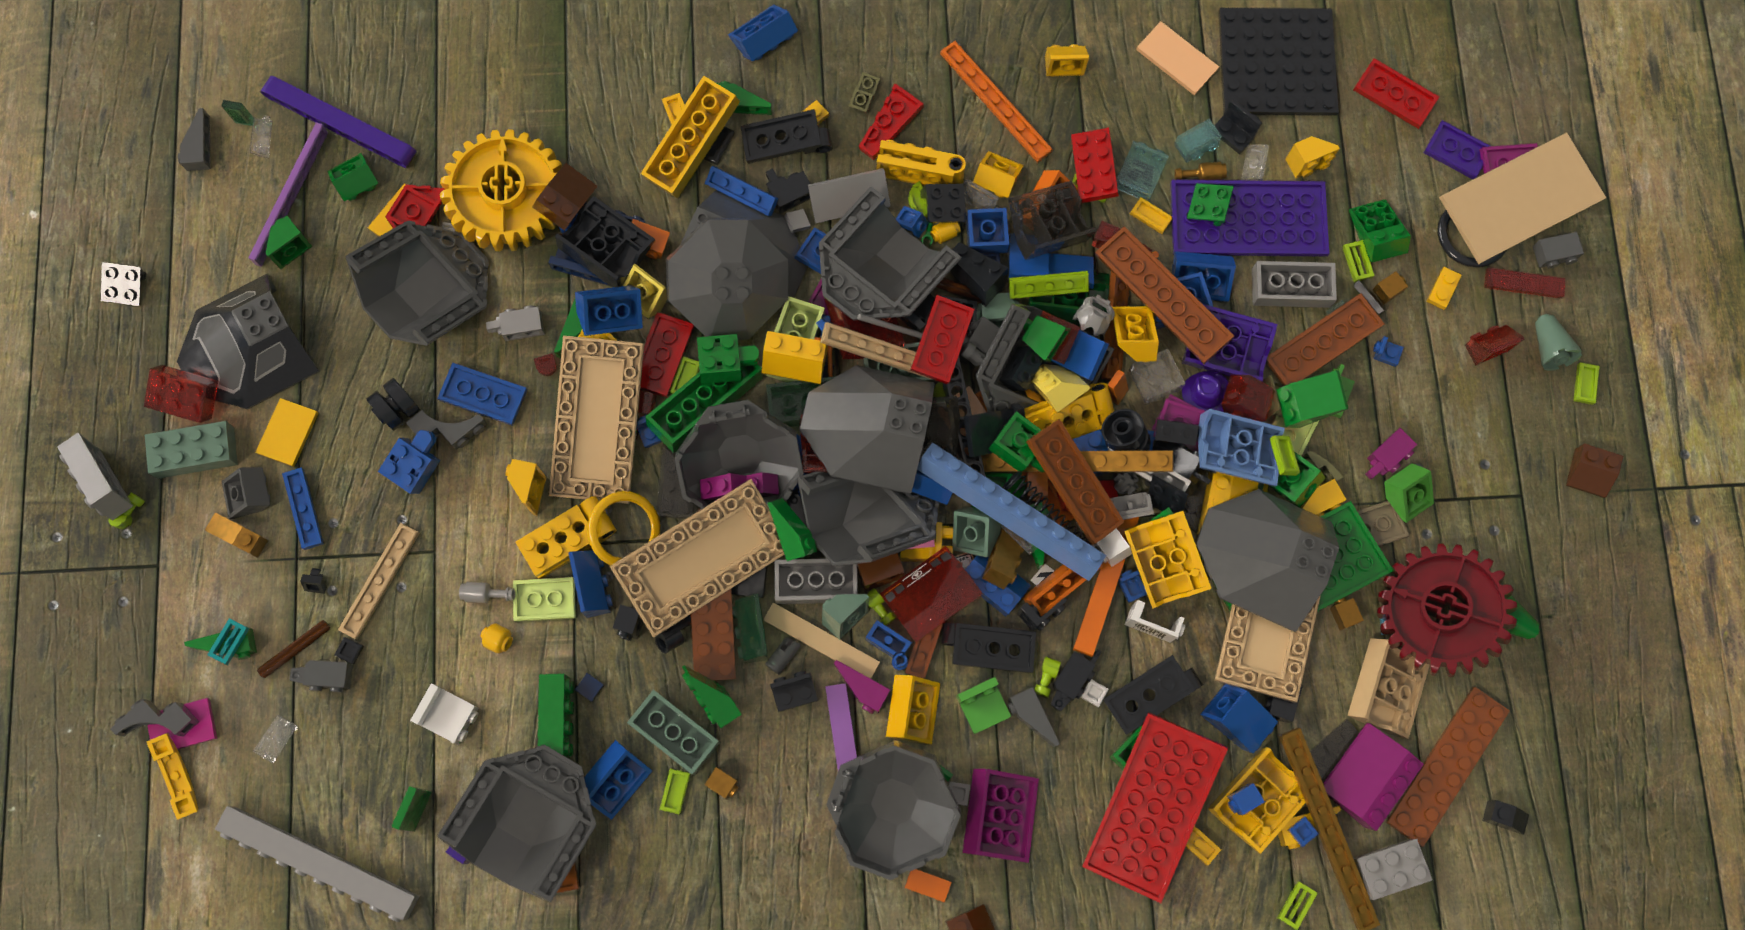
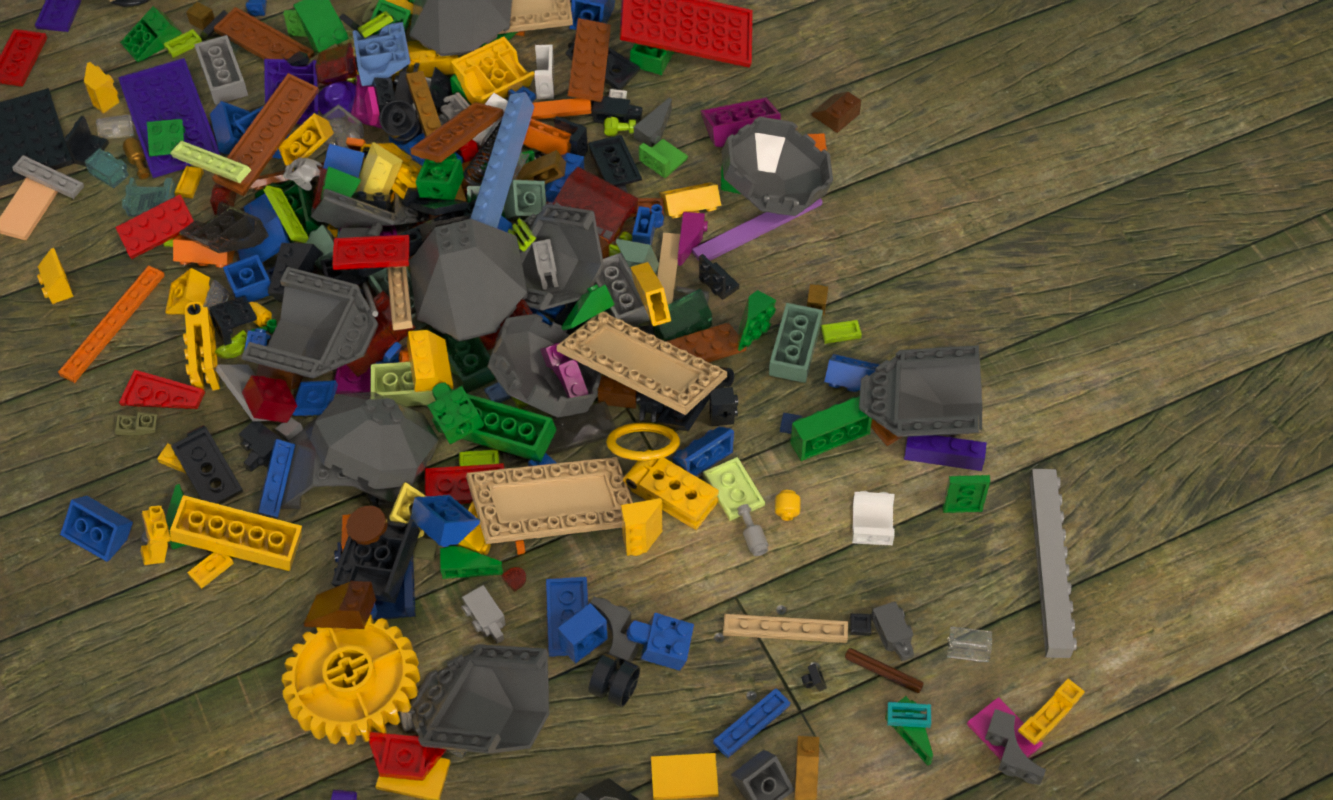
camera: 110 degrees left, 20 degrees down
none -> light grey tile [12,155,84,199]
none -> yellow hips [140,505,171,565]
none -> yellowish green tile [170,141,251,183]
none -> dark red brick [242,375,297,423]
none -> black tile [287,51,310,66]
none -> black tile [339,13,360,33]
none -> reddish brown tile [346,506,388,545]
none -> dark pink tile [365,87,380,125]
none -> lime tile [507,218,536,252]
none -> light grey hinge [532,239,559,290]
none -> blue brick [558,603,608,664]
none -> dark orange plate [567,18,611,102]
none -> yellow slope [630,262,671,326]

